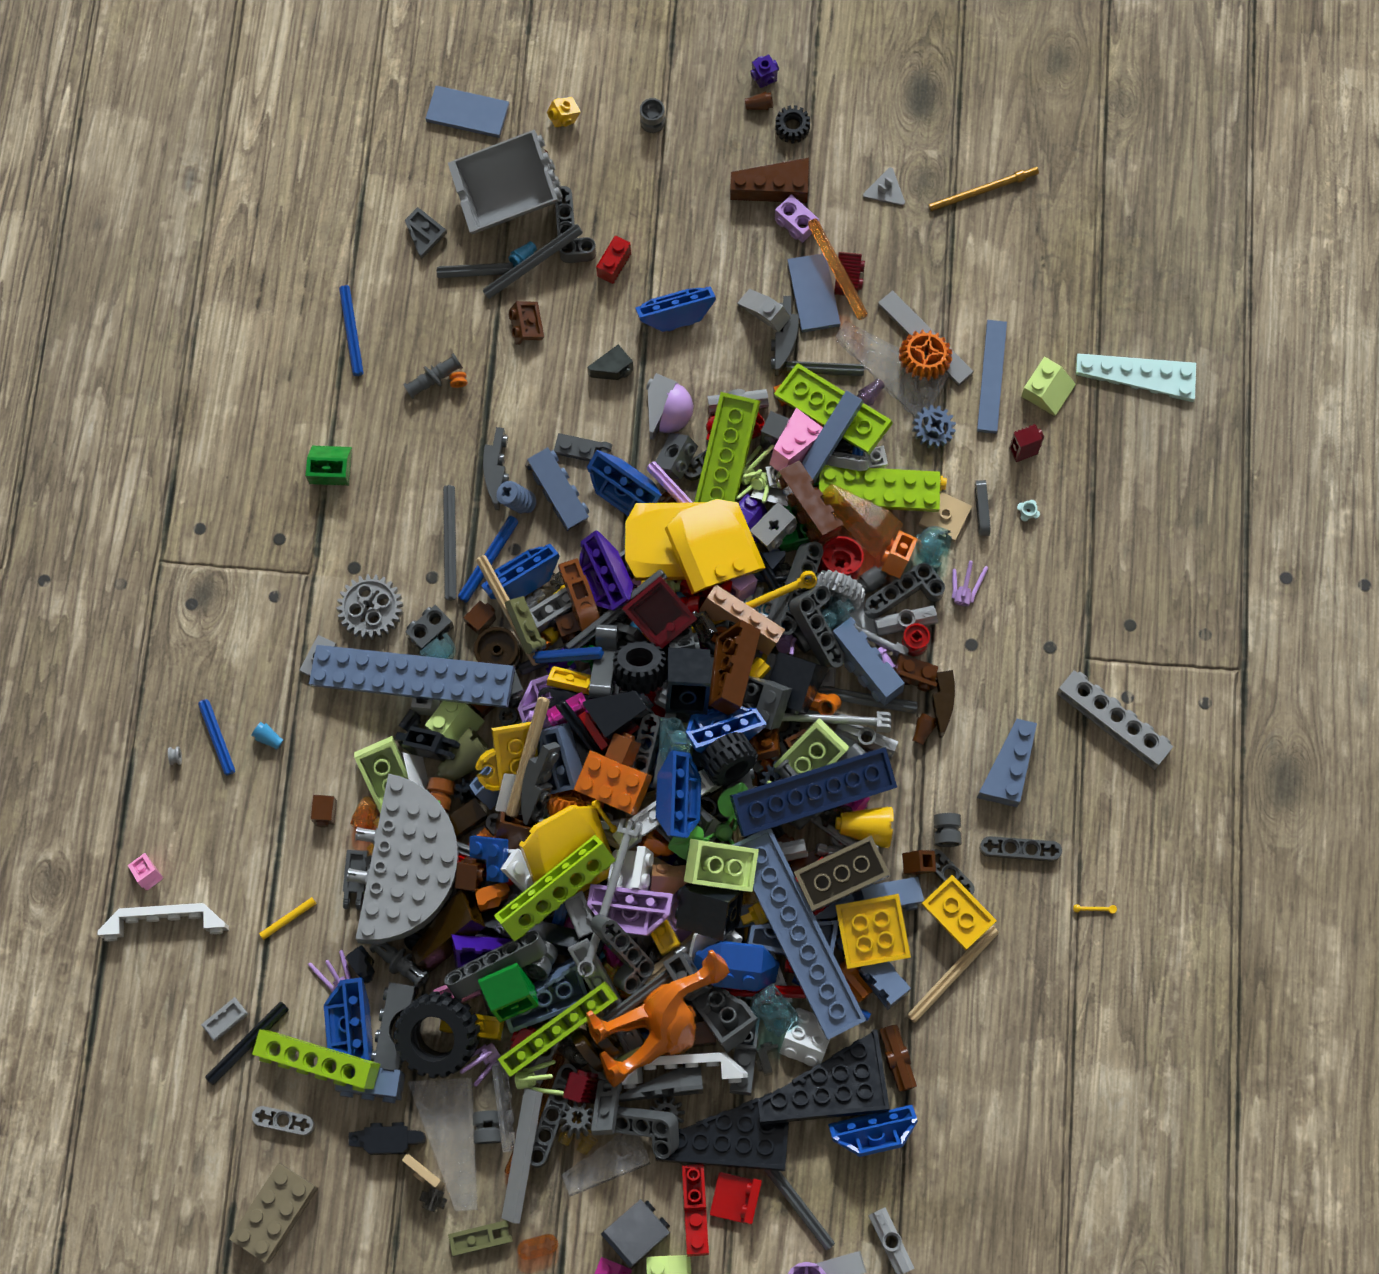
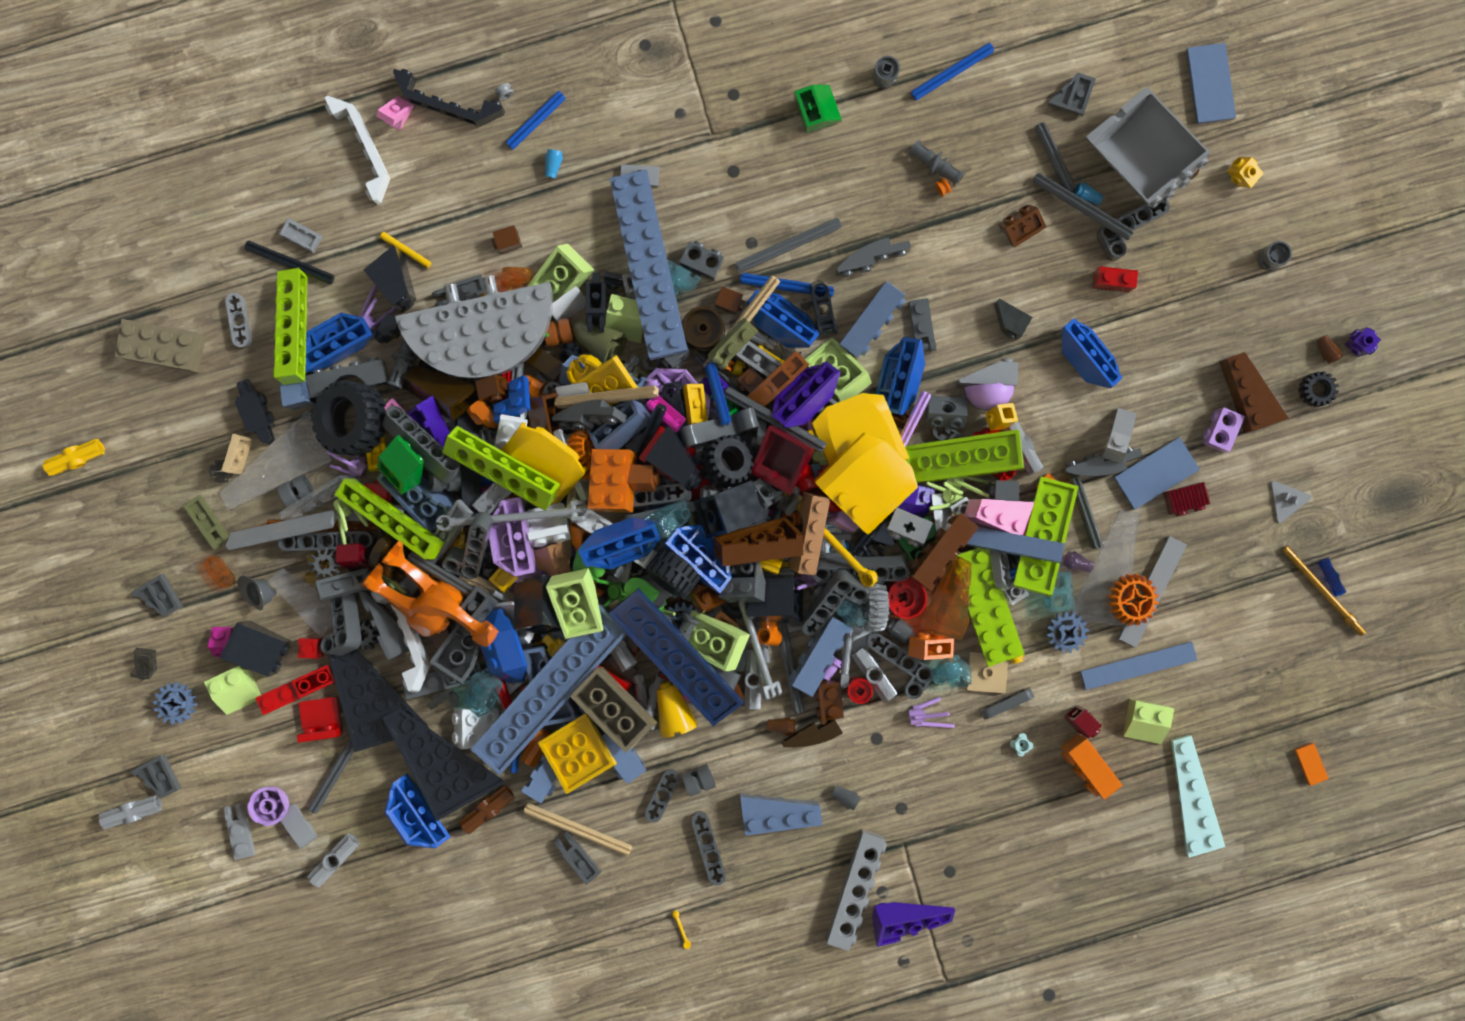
camera: 70 degrees right, 15 degrees up
light grey gear [336,574,403,640] -> none
sand blue piece [496,481,536,514] -> none
yellow hinge [591,800,618,833] -> none
clear orange axle [808,218,868,320] -> none
reddish brown brick [902,850,936,875] -> none
yellow plate [921,875,997,951] -> none
none -> dark grey piece [237,575,277,611]
none -> red brick [298,637,324,659]
none -> black slope [364,245,417,312]
none -> black slope [393,69,505,127]
none -> dark grey hinge [554,831,602,885]
none -> yellowish green slope [805,337,872,402]
none -> black piece [810,280,838,338]
none -> dark grey cone [831,785,861,811]
none -> dark purple wedge [872,902,955,947]
none -> dark grey wheel [873,56,900,89]
none -> yellow brick [985,403,1018,431]
none -> clear light blue brick [1044,571,1075,612]
none -> orange brick [1060,734,1123,800]
none -> orange tile [1294,742,1329,786]
none -> clear blue pin [1317,557,1347,597]

